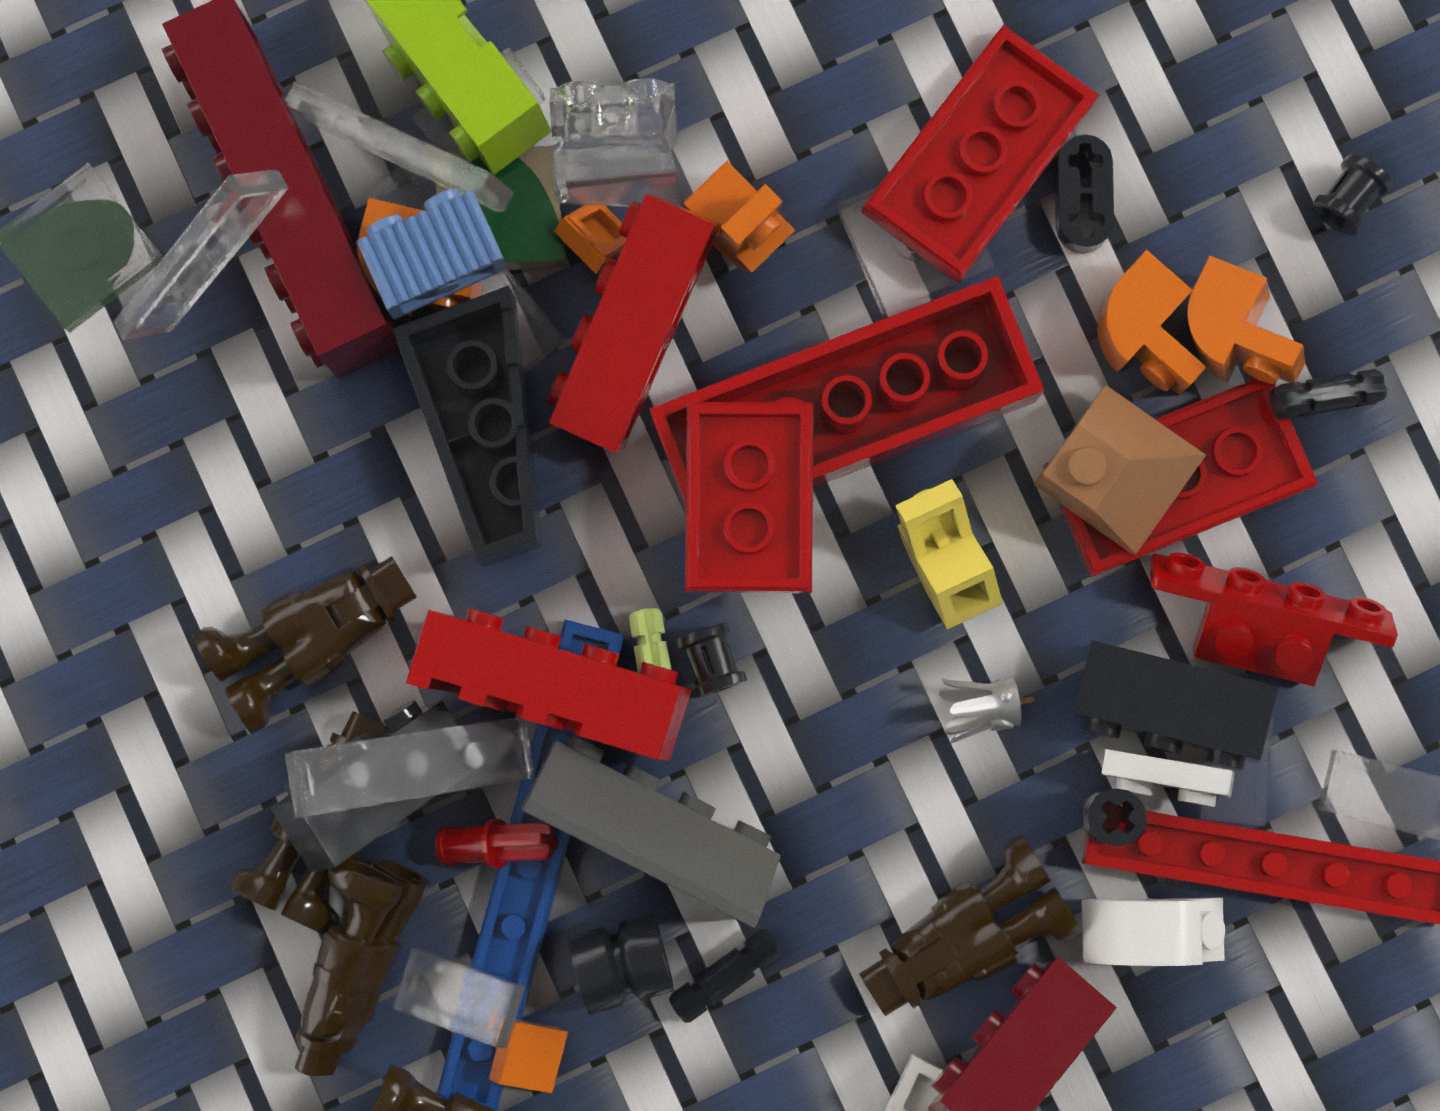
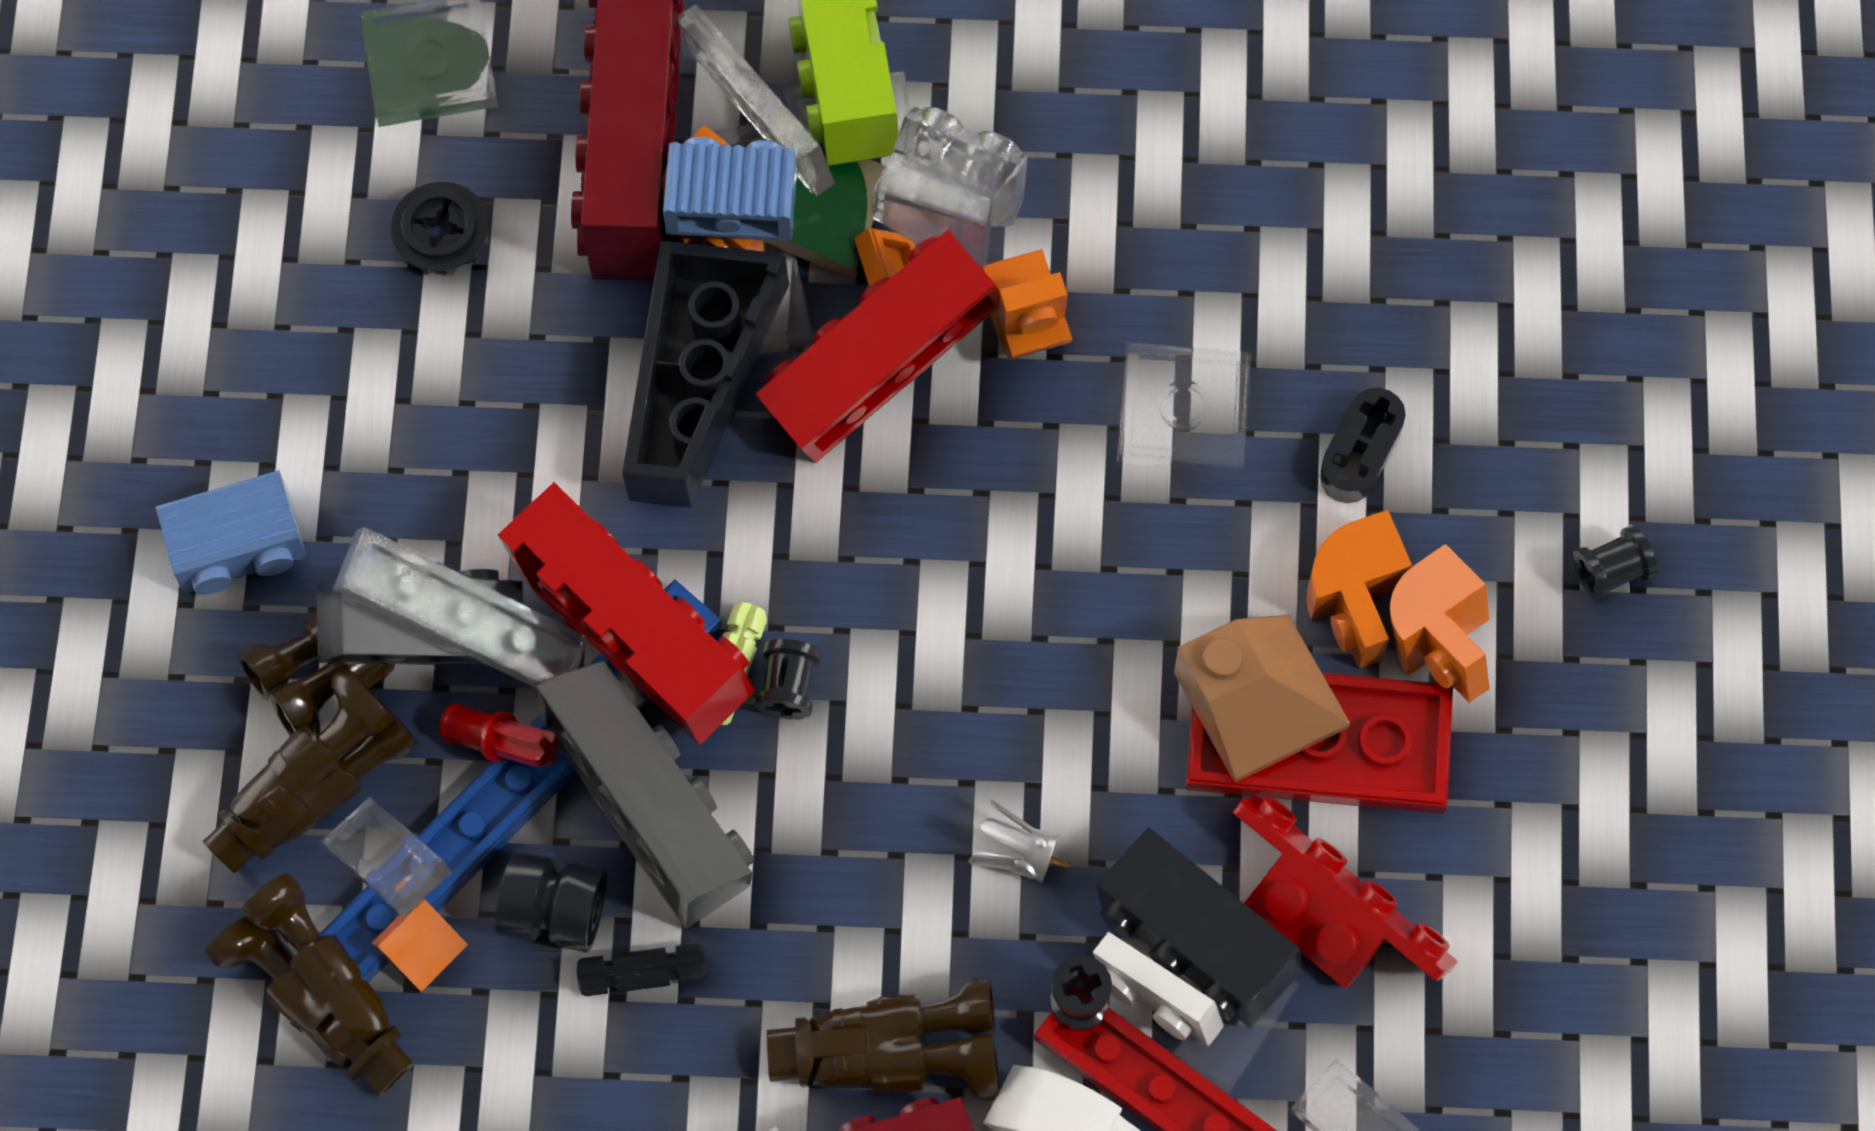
camera: 25 degrees right, 15 degrees down
clear tile [114,170,289,340] -> none
dark brown piece [192,556,417,734] -> none
red brick [649,276,1044,508] -> none
red tile [685,402,813,593] -> none
red tile [861,25,1100,284] -> none
light yellow brick [895,479,1003,630] -> none
black axle [1269,369,1388,420] -> none
none -> medium blue brick [156,470,306,595]
none -> black gear [390,182,489,276]

